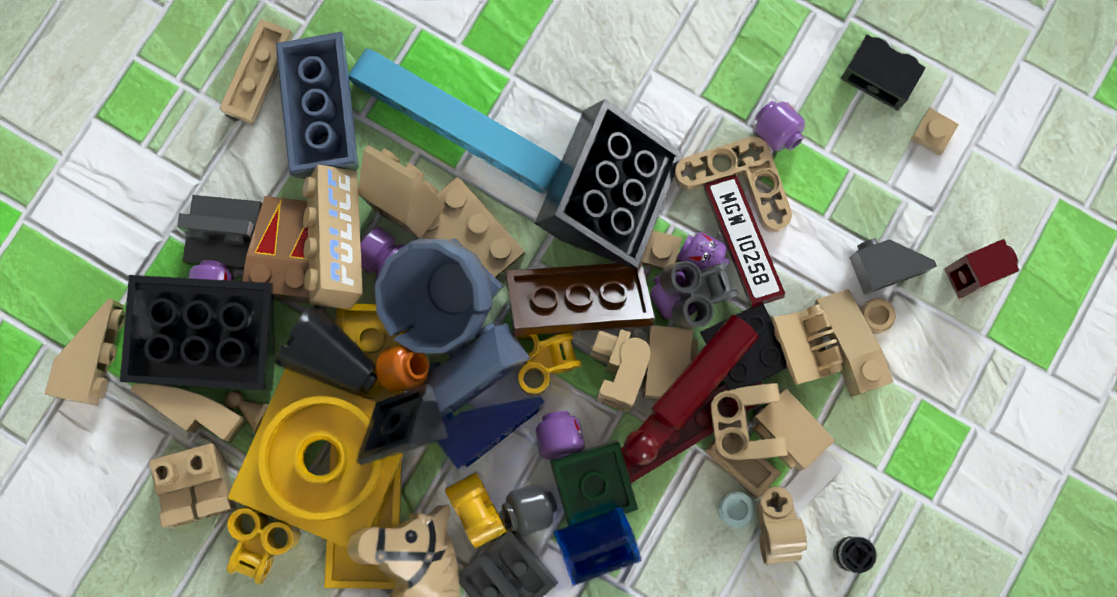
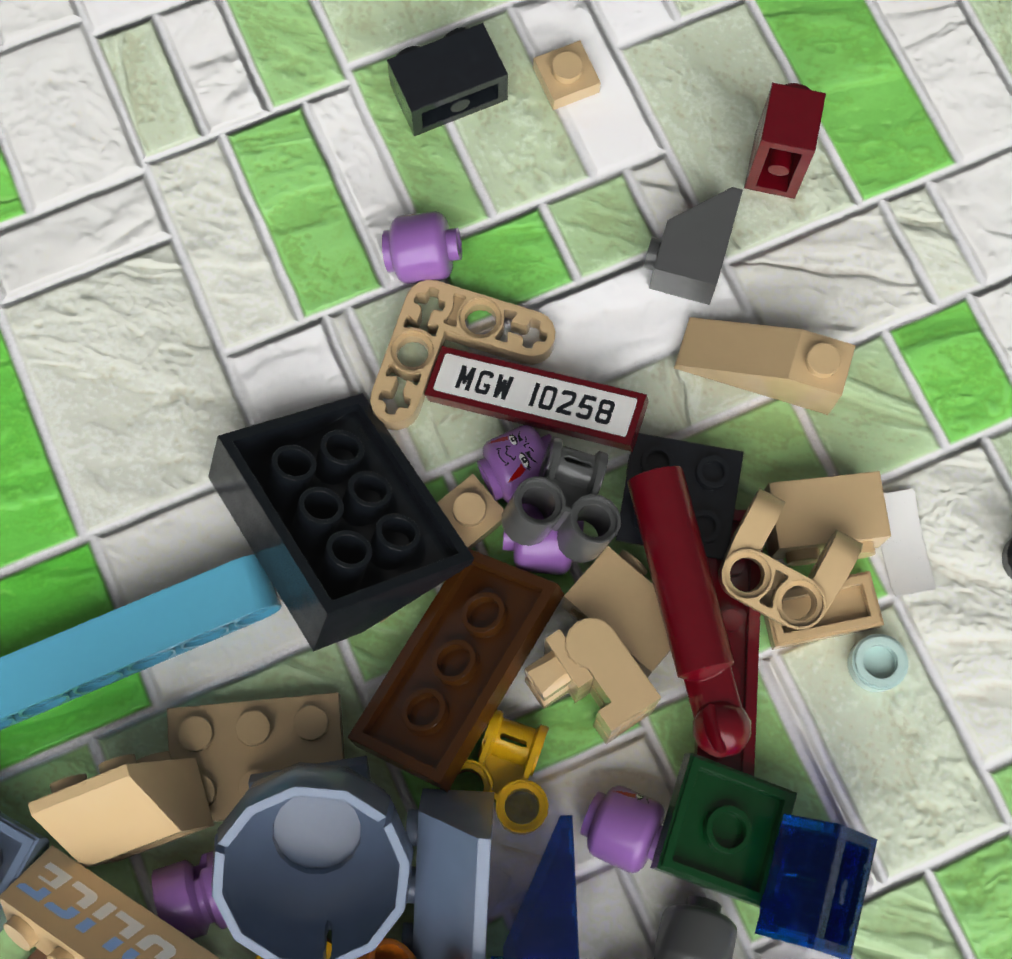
camera: 50 degrees left, 5 degrees down
tan piece [757,487,807,566] -> none
tan hinge [771,304,845,385] -> none
tan tile [860,298,896,334] -> none

